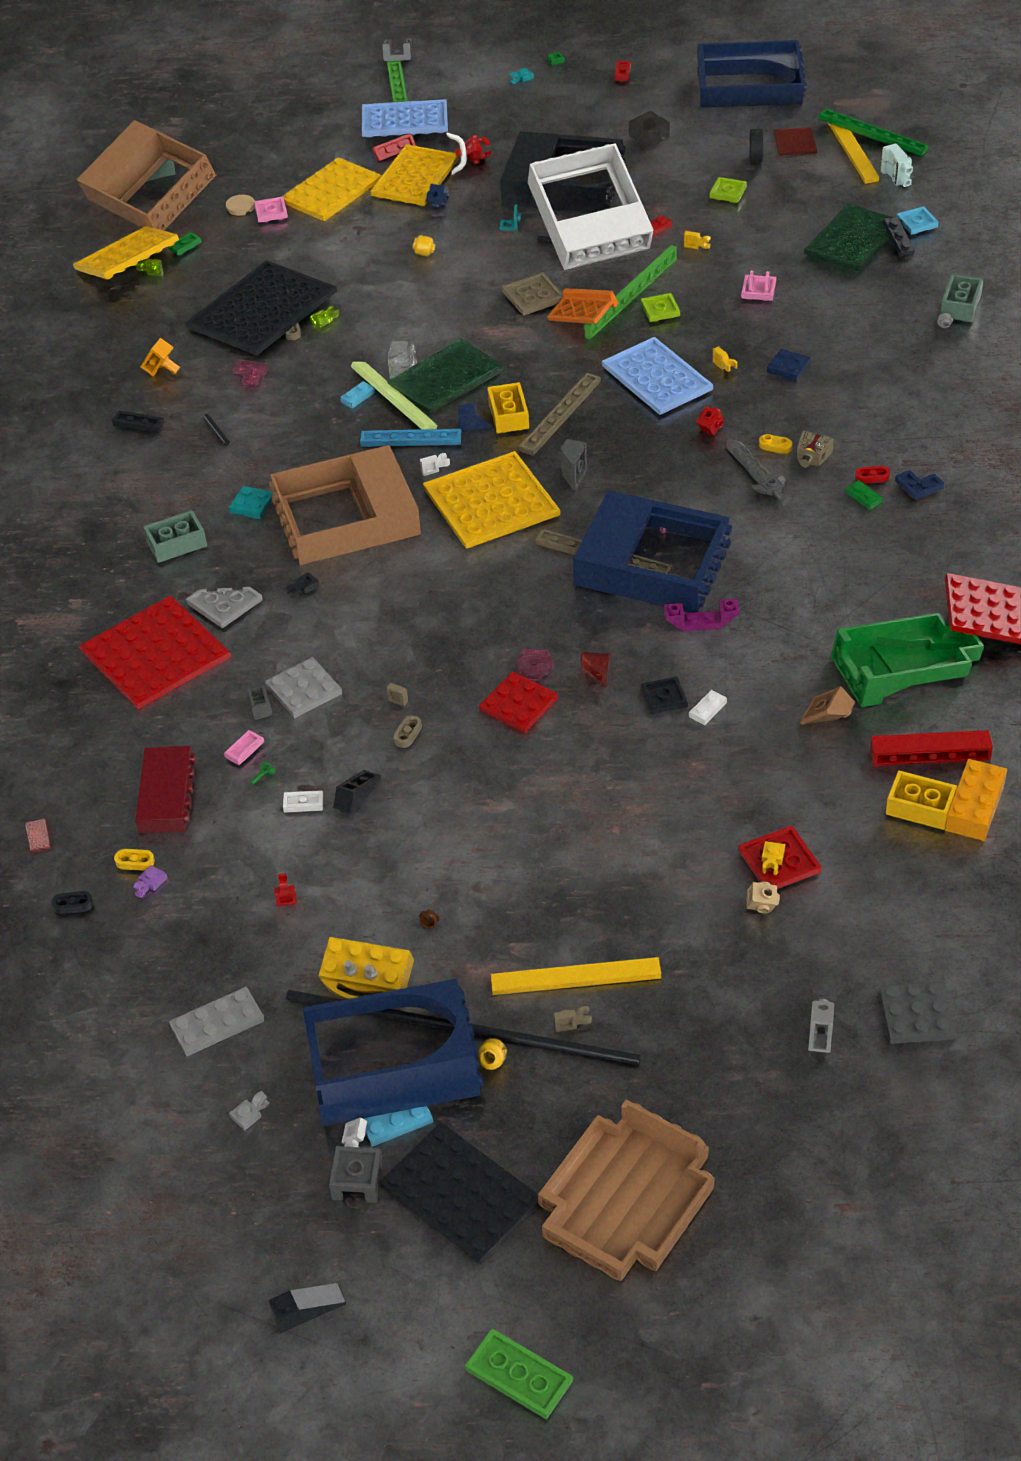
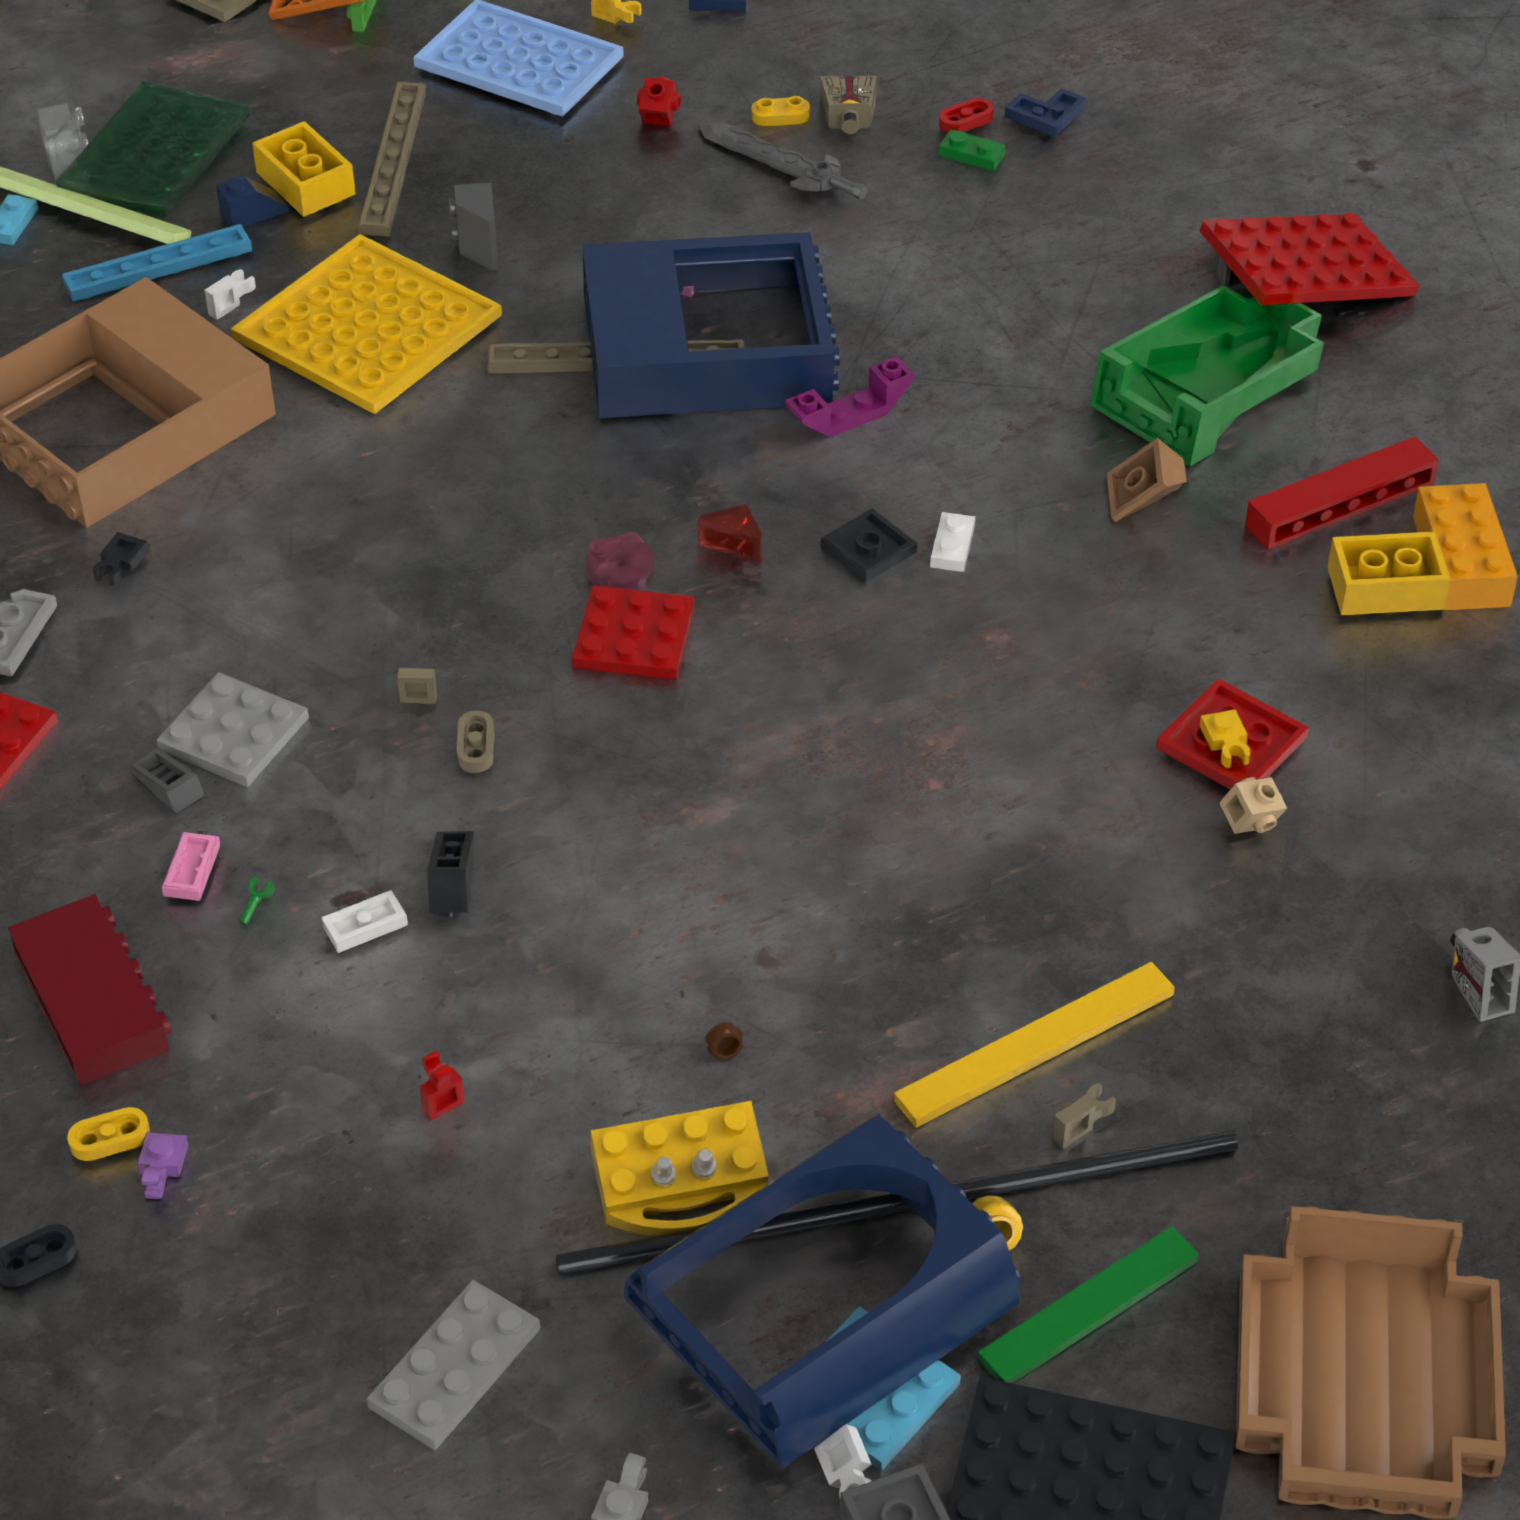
camera: 30 degrees left, 0 degrees up
none -> green tile [977,1226,1199,1383]

